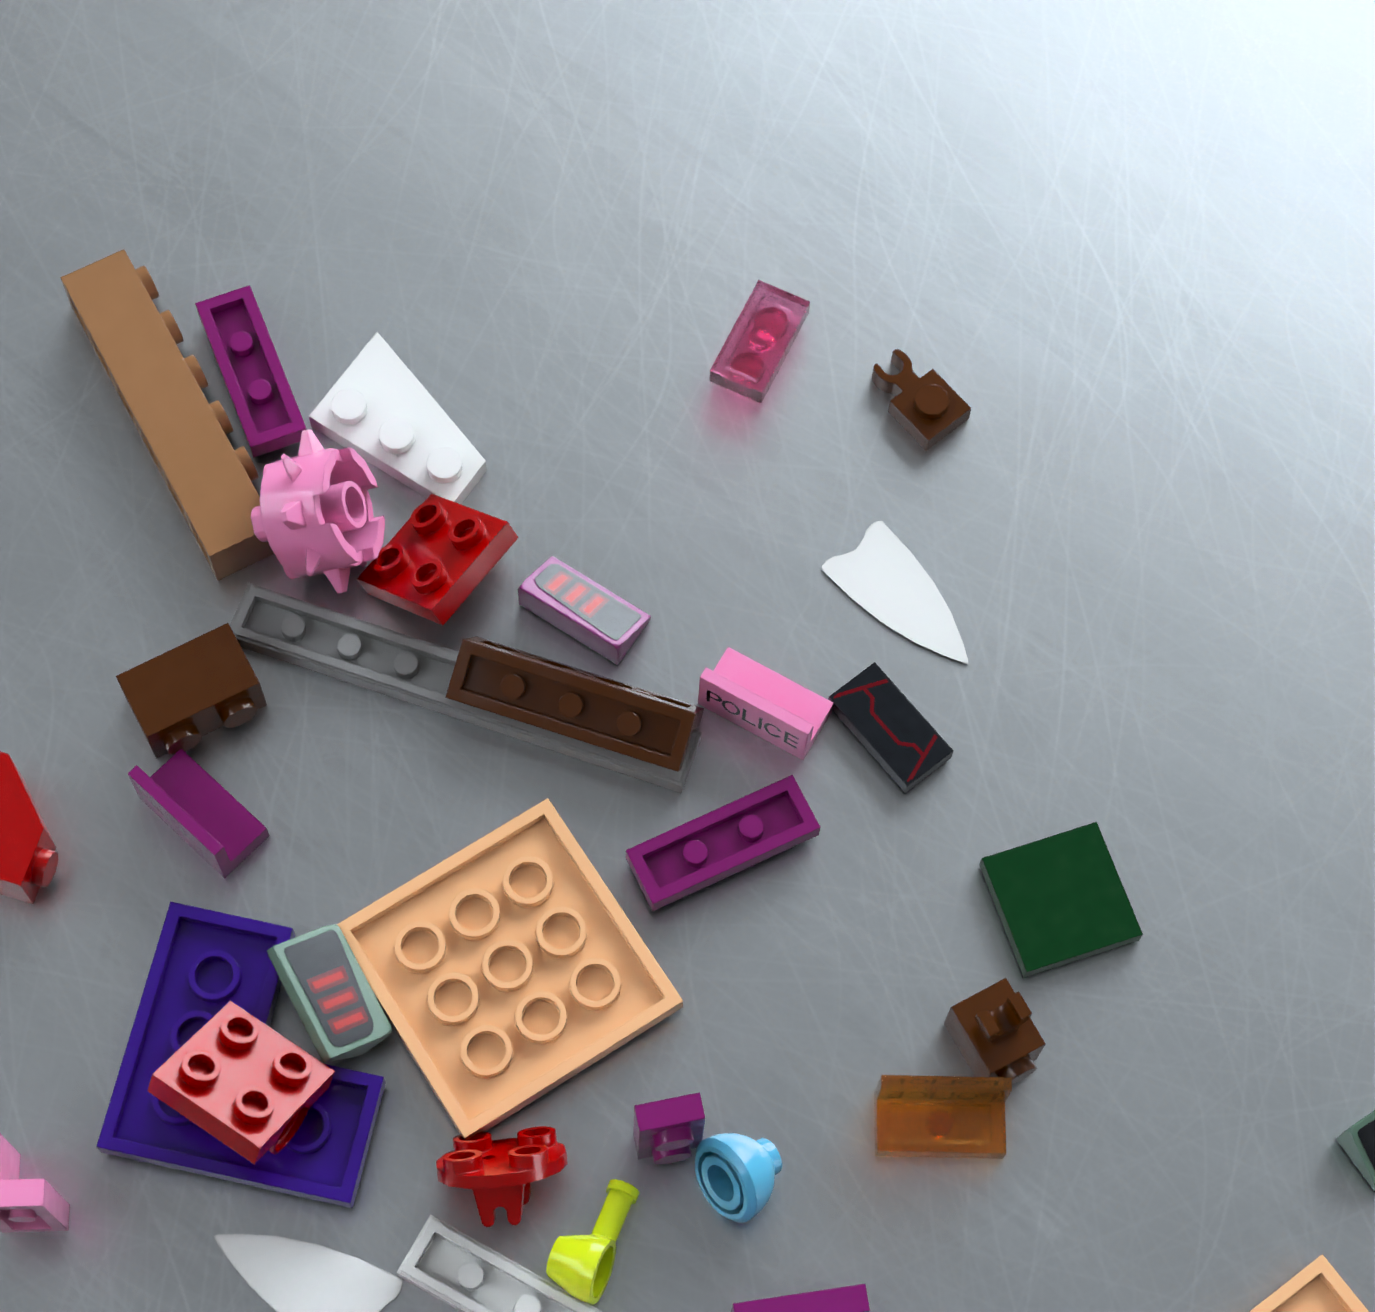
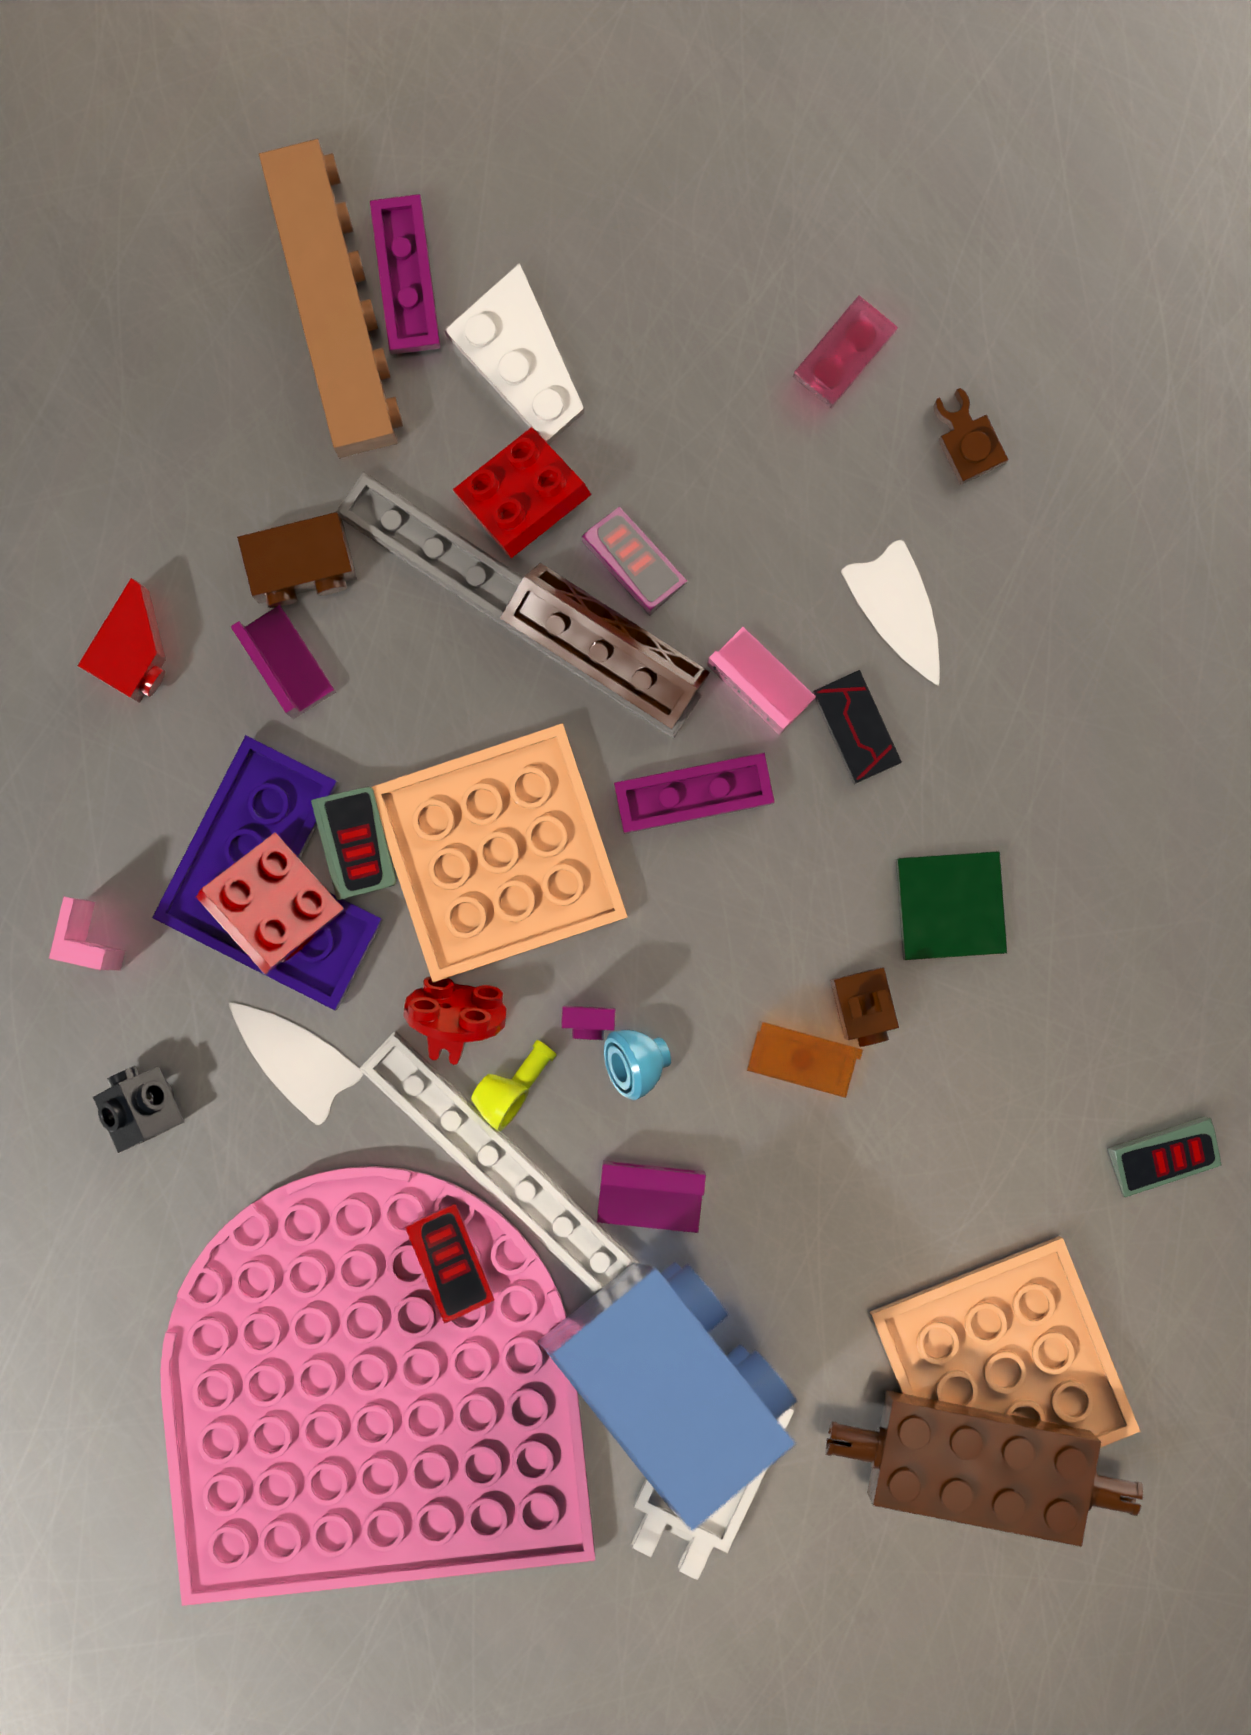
camera: 15 degrees right, 20 degrees up
bright pink brick [251,429,385,594] -> none

